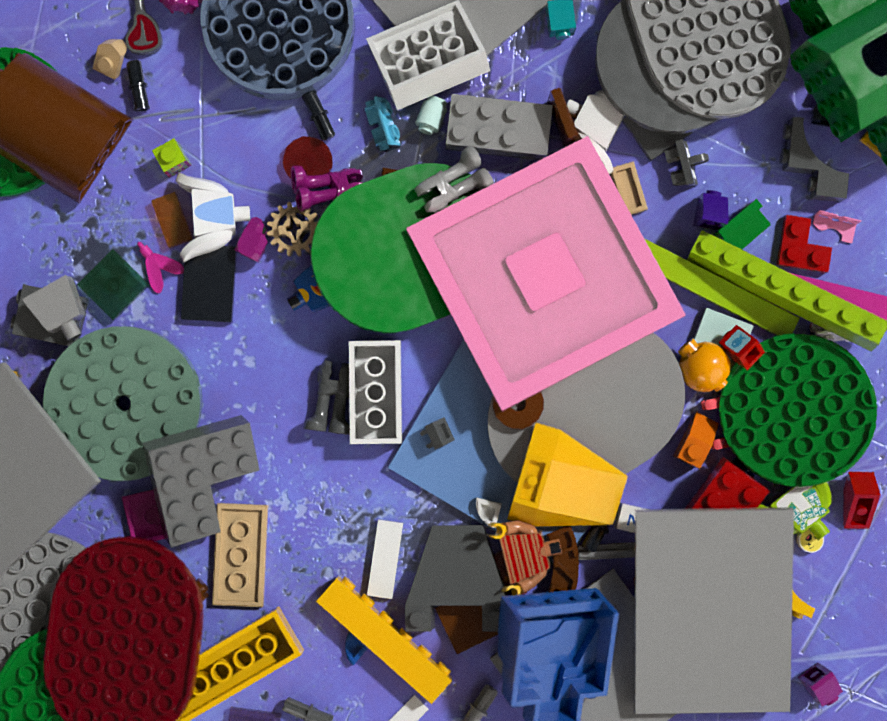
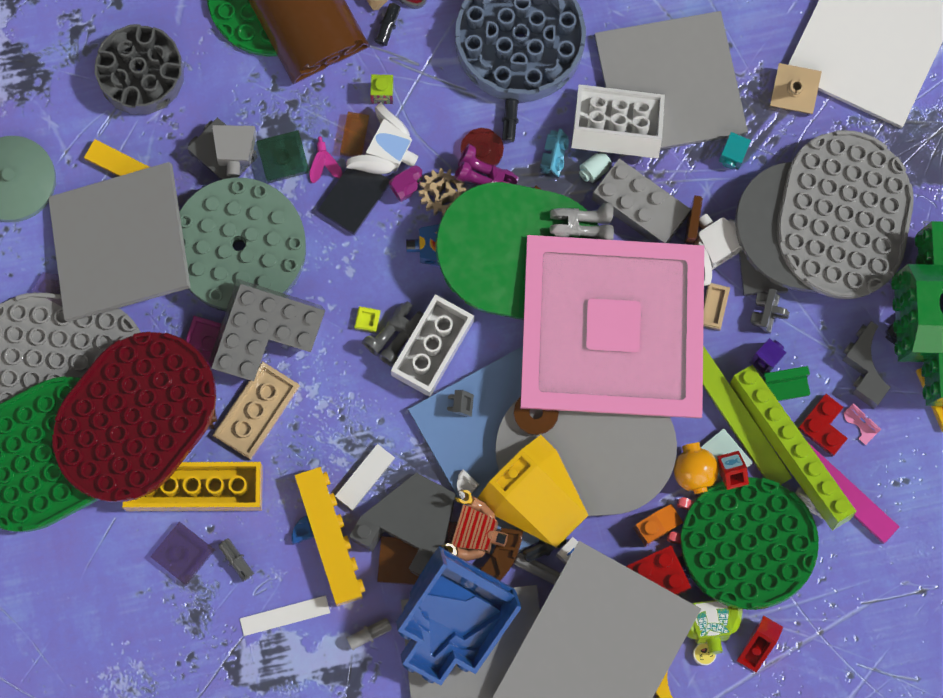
camera: 30 degrees right, 10 degrees down
none -> neon yellow tile [354,306,381,333]

